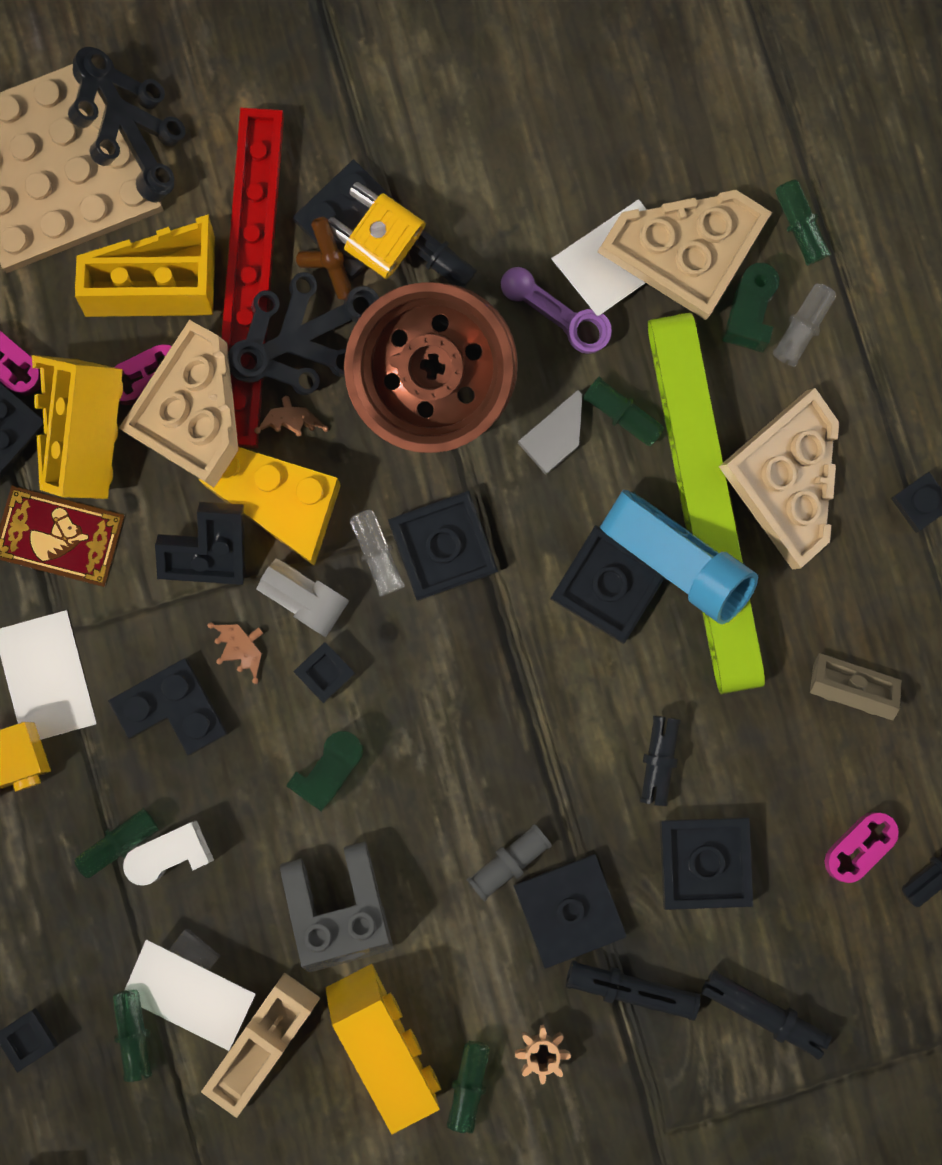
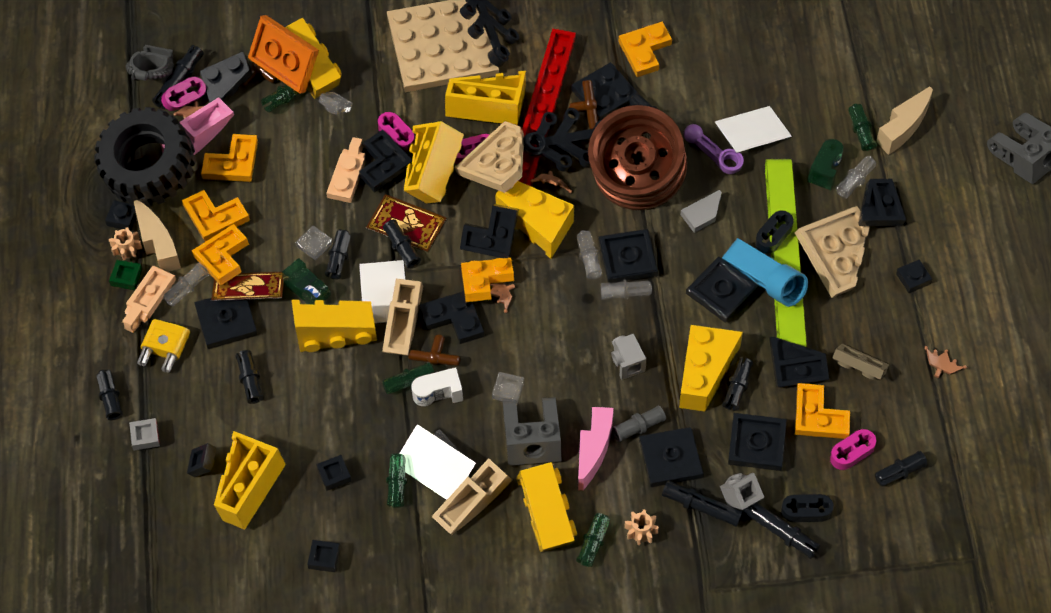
camera: 15 degrees right, 25 degrees down
light grey piece [256,558,349,637] -> none
clear green leg [286,731,363,812] -> none
black plate [293,642,356,704] -> none
yellow piece [328,182,426,279] -> none
clear green axle [583,376,664,446] -> none
tan plate [597,190,772,320] -> none
none -> tan slope [382,278,423,356]
none -> black pin [383,219,421,268]
none -> reddish brown piece [408,335,460,366]
none -> light orange plate [461,258,514,302]
none -> clear plate [492,372,524,405]
none -> bright pink slope [578,407,613,490]
none -> clear axle [600,279,652,300]
none -> light grey brick [611,334,646,380]
none -> light orange plate [618,21,672,77]
none -> yellow wedge [679,325,743,411]
none -> light grey brick [720,473,764,510]
none -> black beam [755,210,794,254]
none -> black wing [769,336,829,387]
none -> black beam [781,494,834,522]
none -> light orange plate [795,383,850,439]
none -> black wing [858,179,906,226]
none -> tan slope [876,87,933,155]

